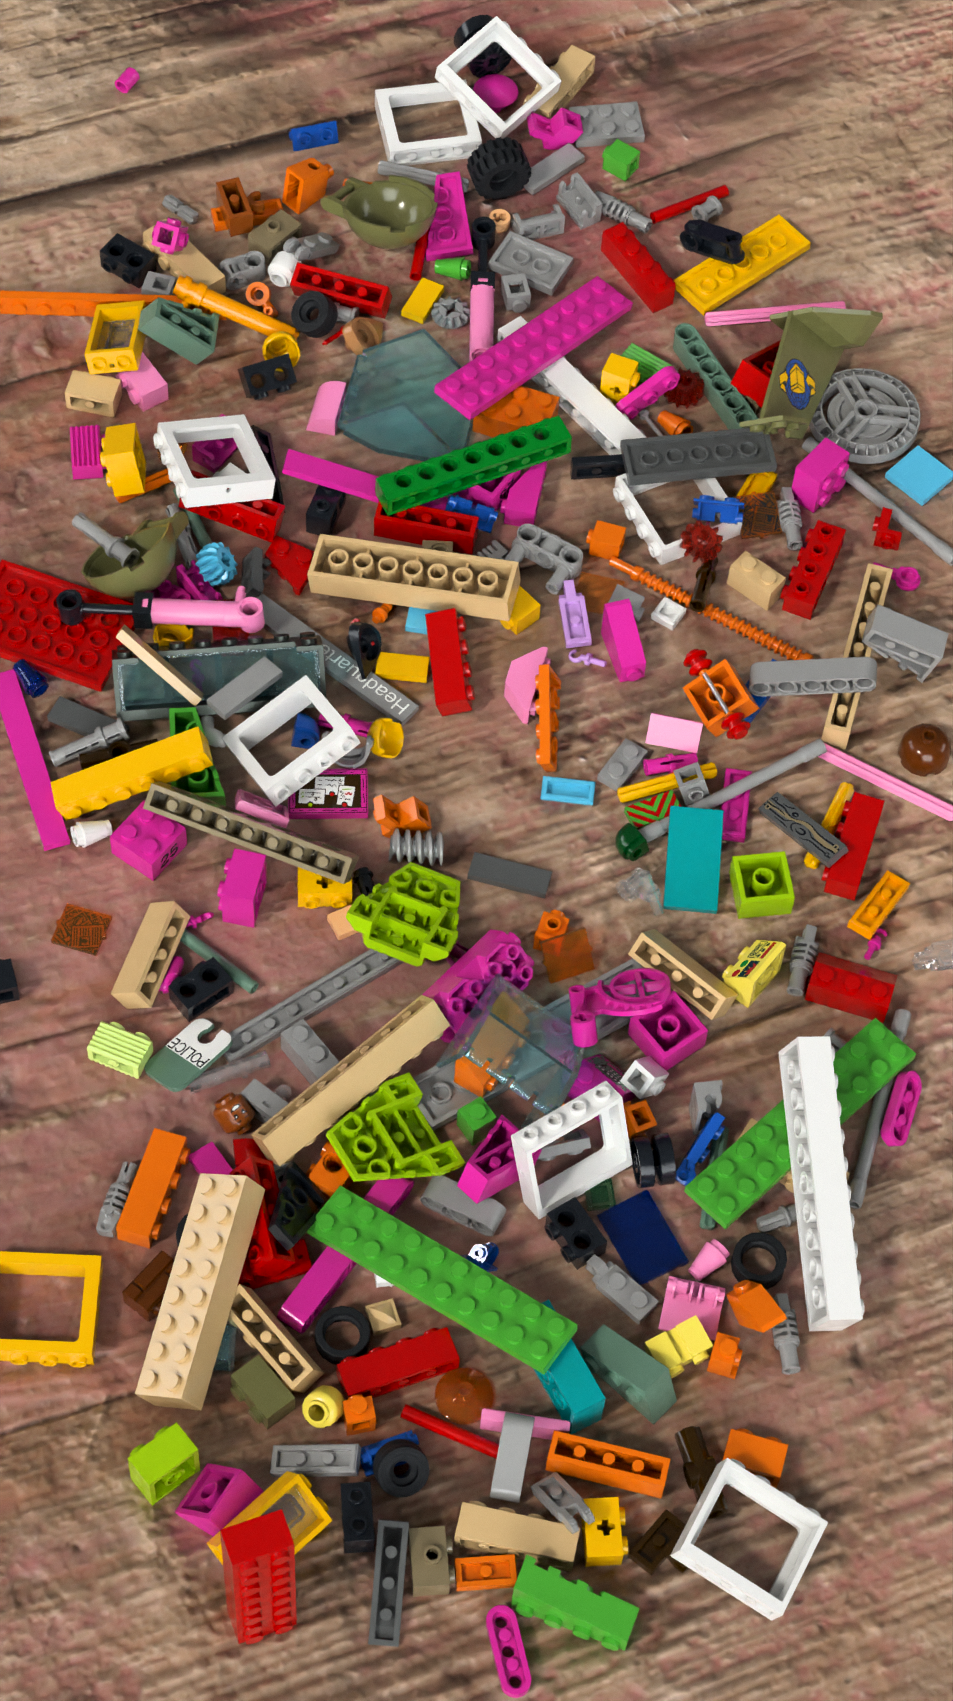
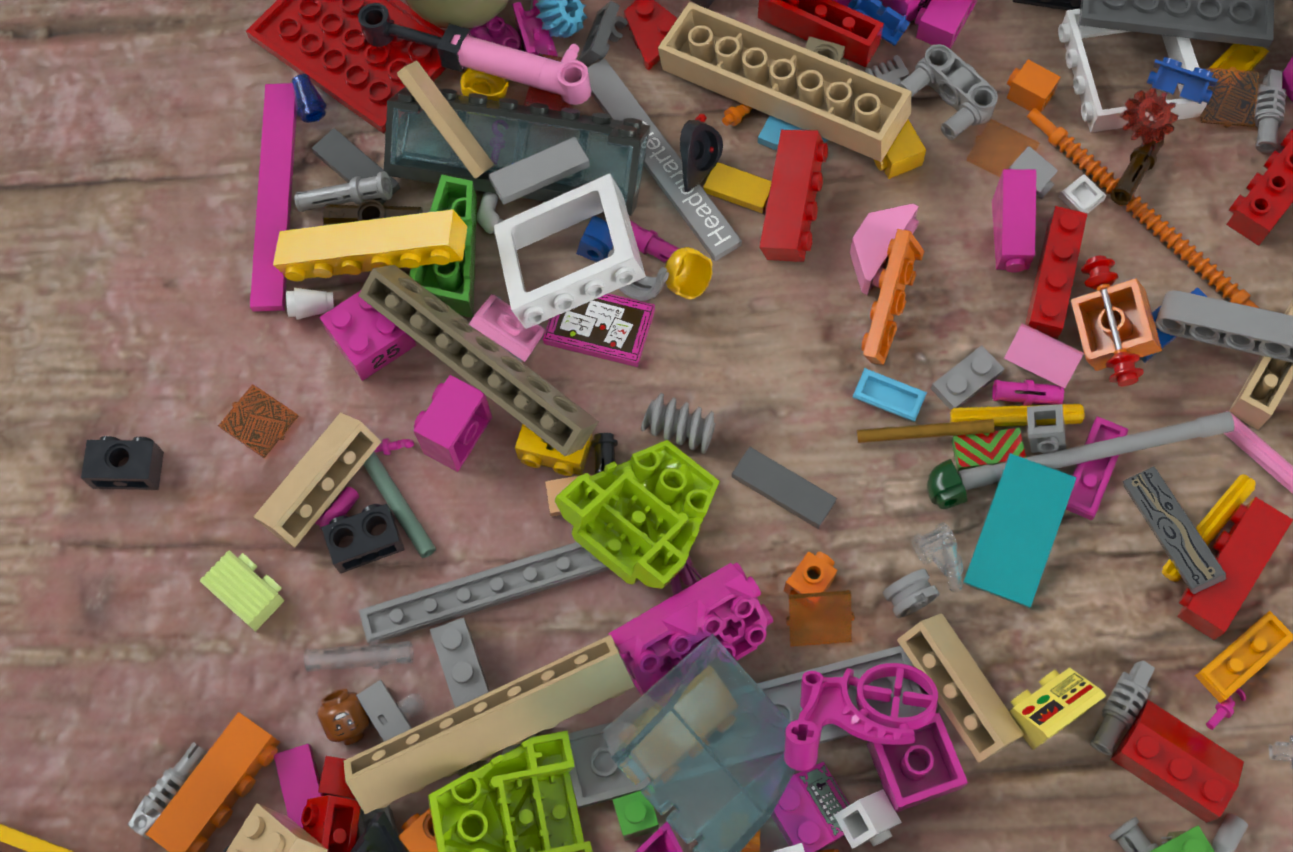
camera: 25 degrees right, 10 degrees up
piece [144,1018,233,1092] -> none
orange brick [373,794,432,838] -> none
lavender hinge [558,579,592,648] -> none
lavender hand [568,649,607,667] -> none
tan brick [727,551,786,611] -> none
lime brick [729,851,795,919] -> none
none -> pearl gold bar [857,419,995,443]
none -> light grey wheel [883,569,940,618]
none -> red brick [1025,206,1088,340]

